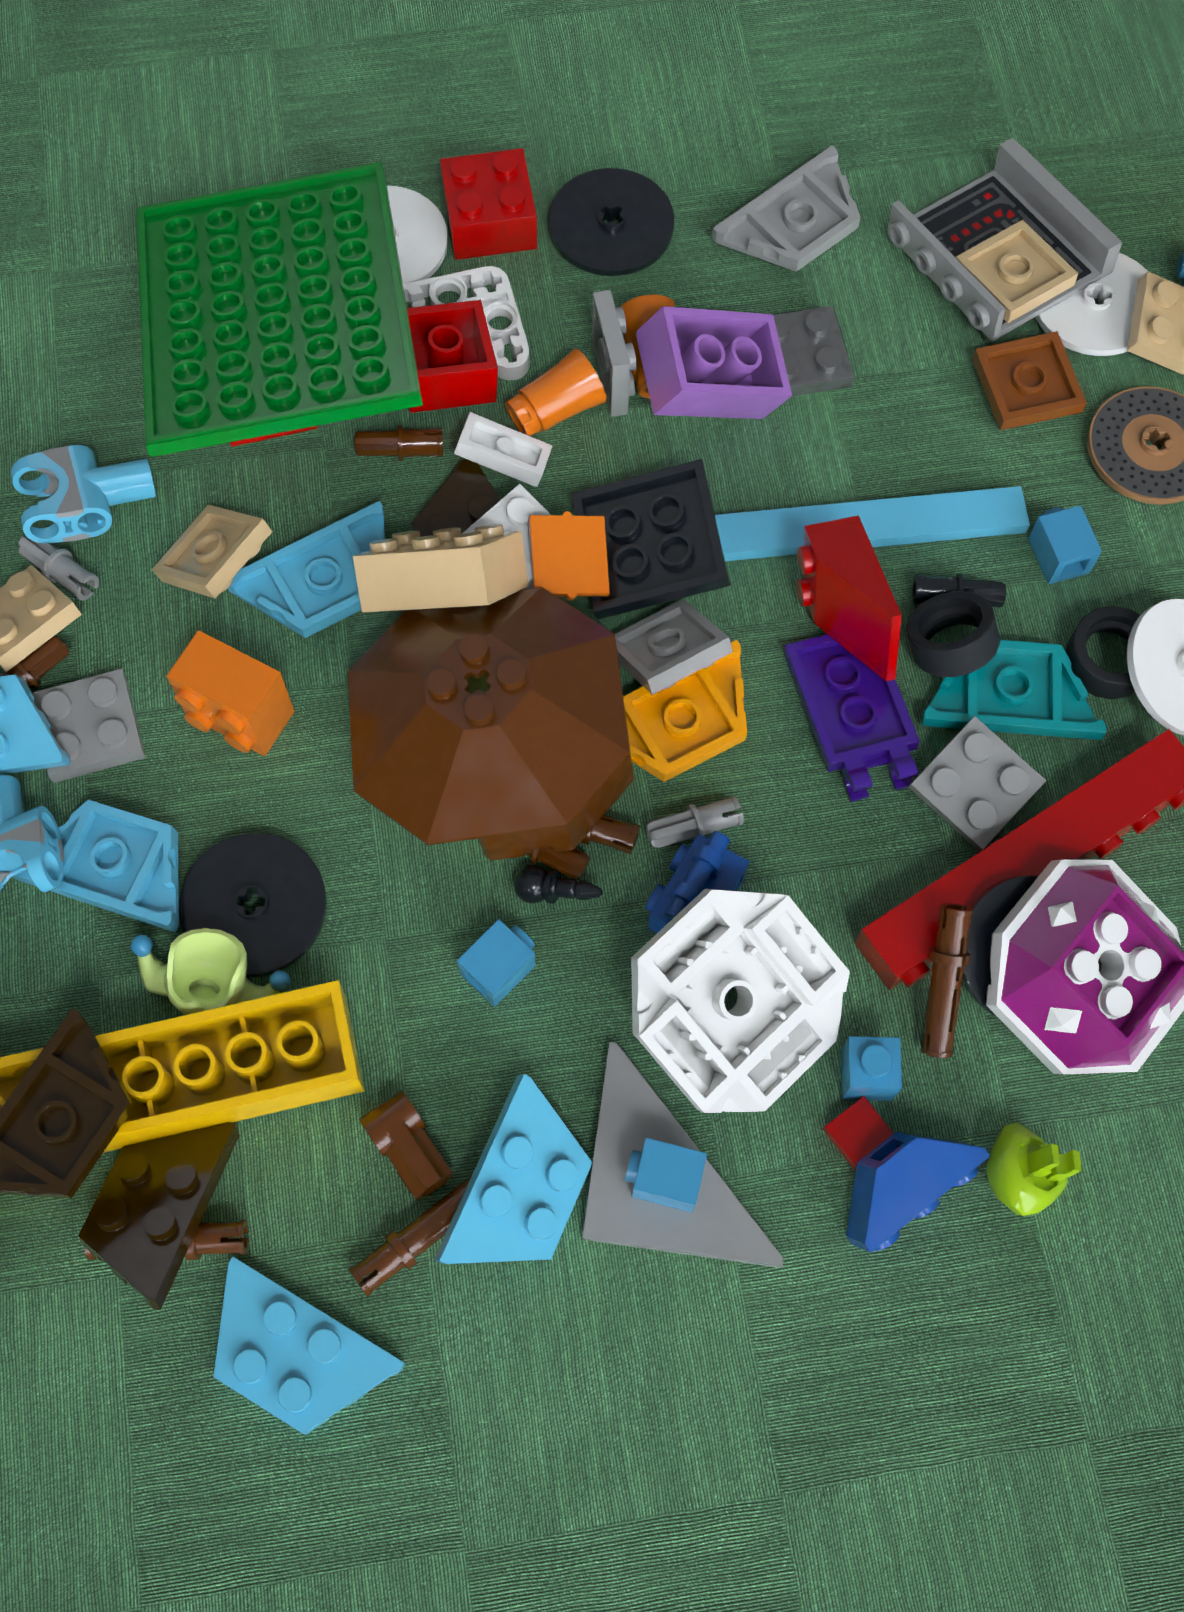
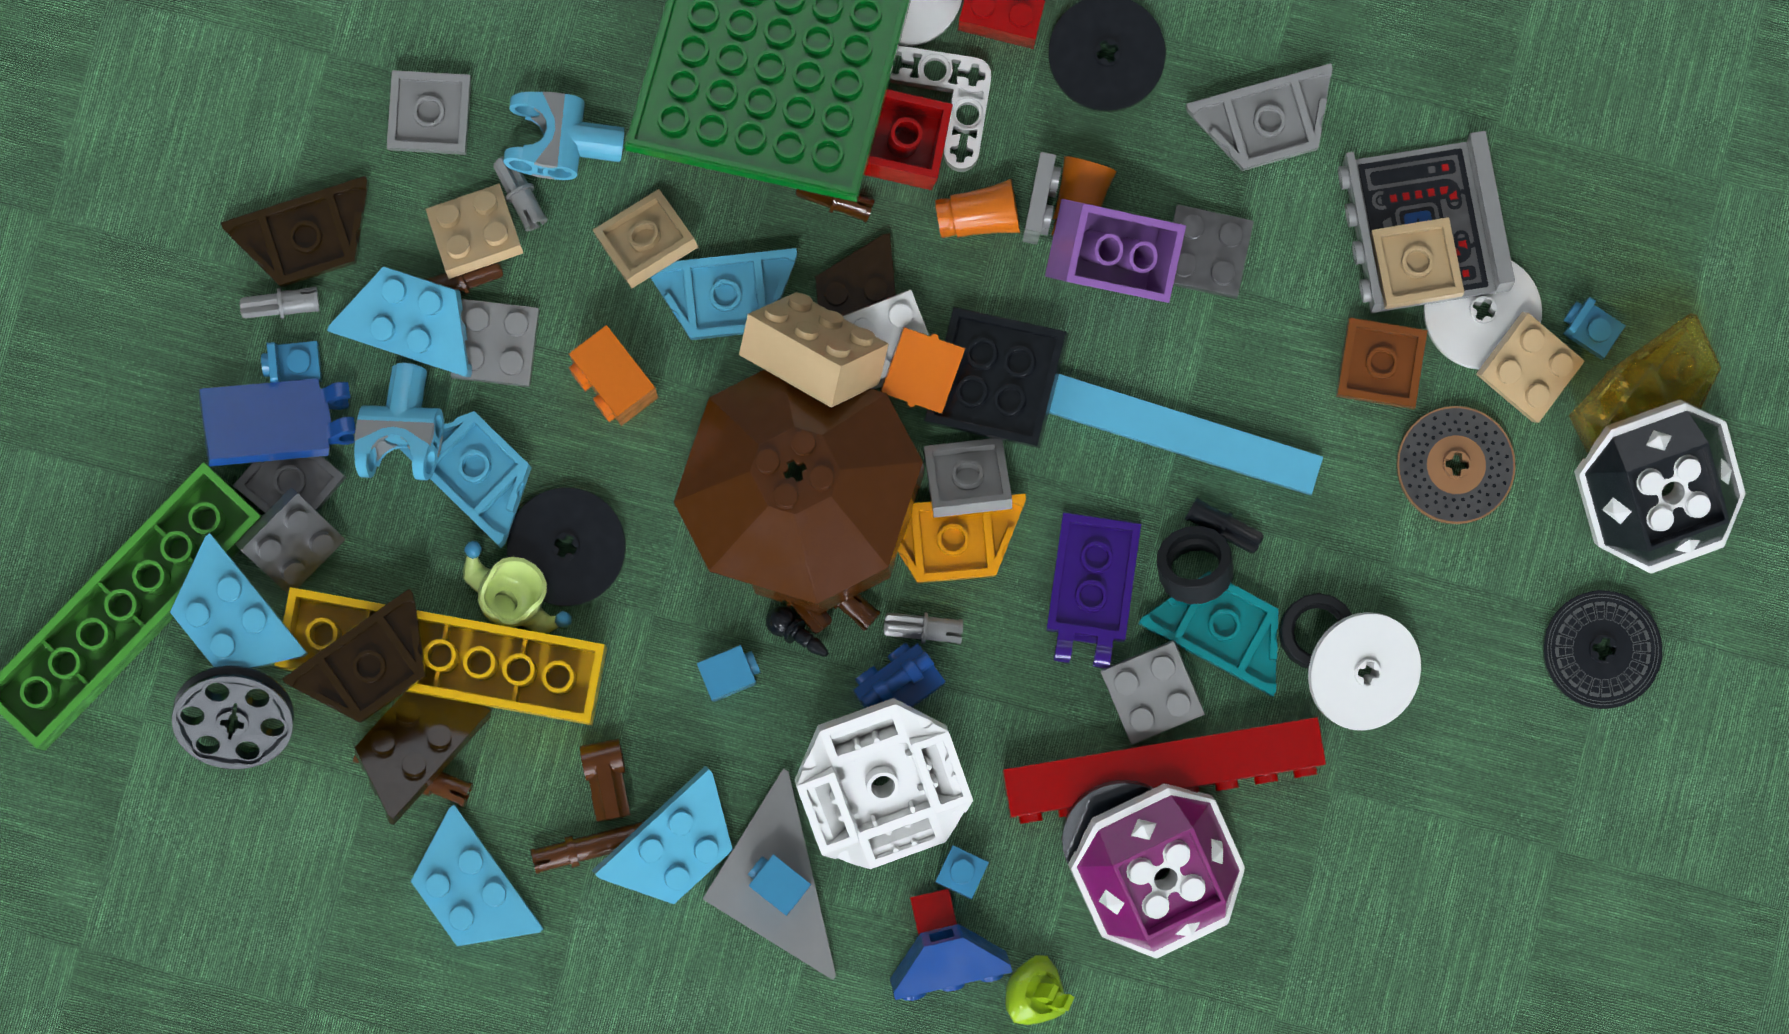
camera: 20 degrees right, 15 degrees up
white plate [454,412,552,487] -> none
red slope [796,515,902,681] -> none
reddish brown pin [920,903,973,1058] -> none
dark azure brick [1028,505,1102,585] -> none

